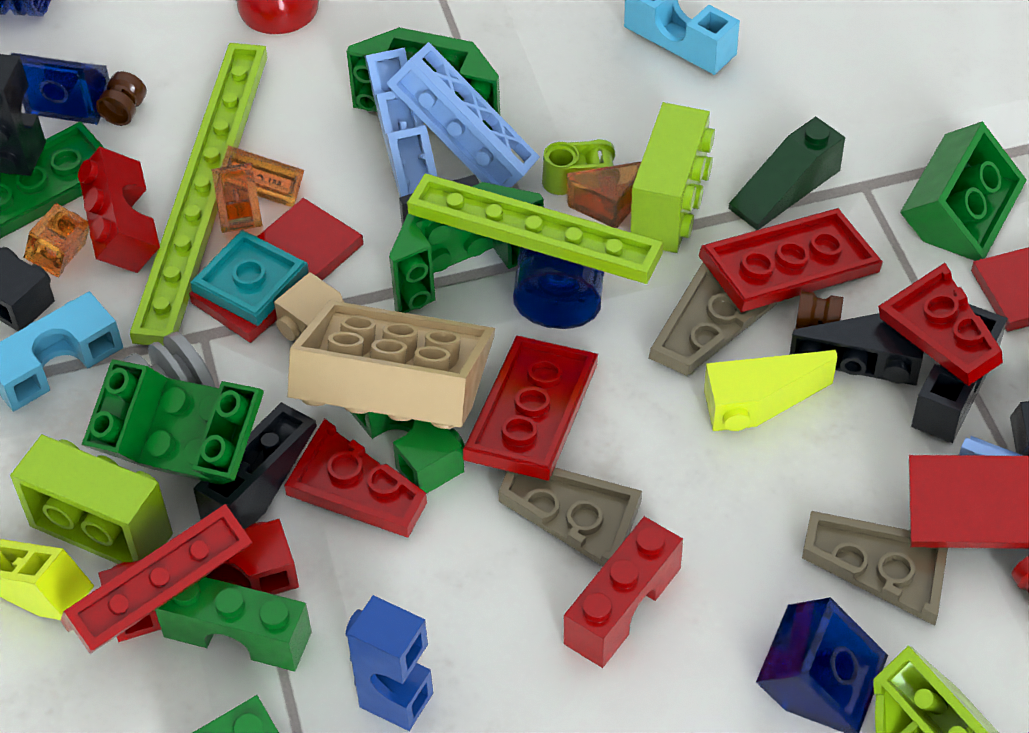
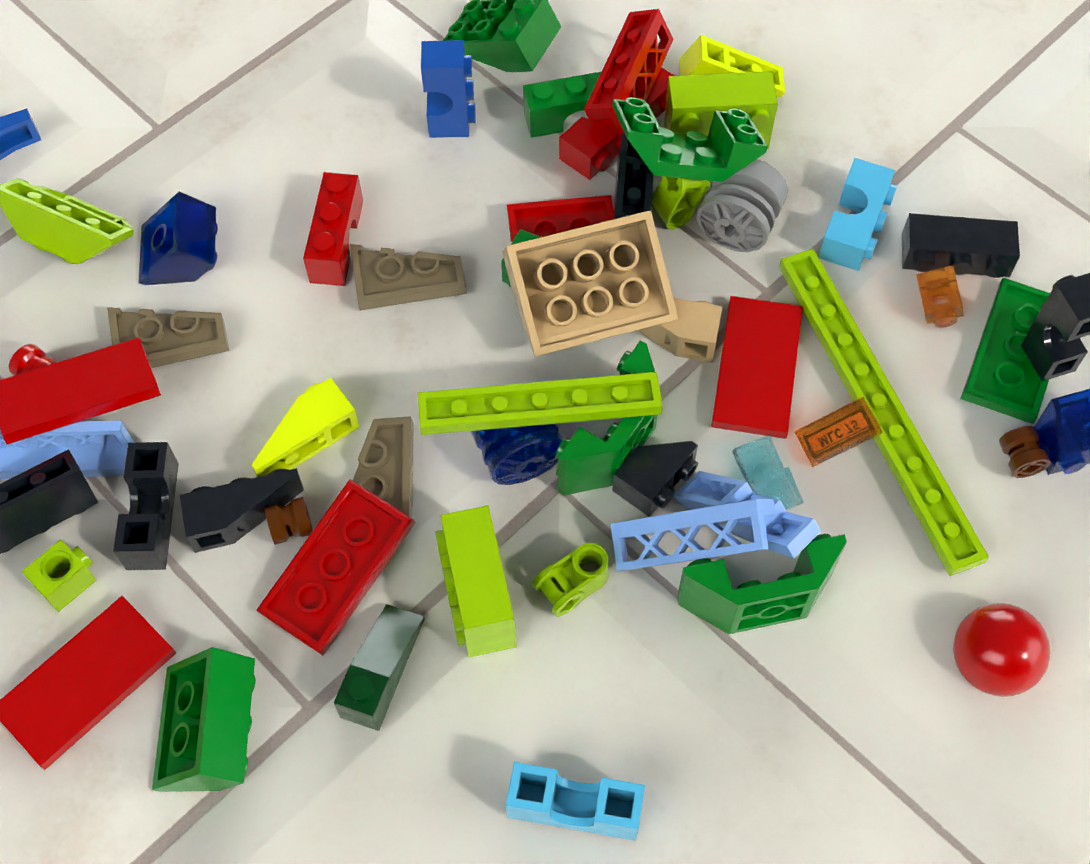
camera: 150 degrees right, 10 degrees up
red arch [78,146,160,273] -> none
teal tile [190,230,309,326] -> none
clear orange slope [212,162,263,233] -> none
red tile [463,335,598,481] -> none
clear orange slope [567,161,641,228] -> none
red wing [878,263,1003,386] -> none
none -> clear light blue slope [732,435,804,510]

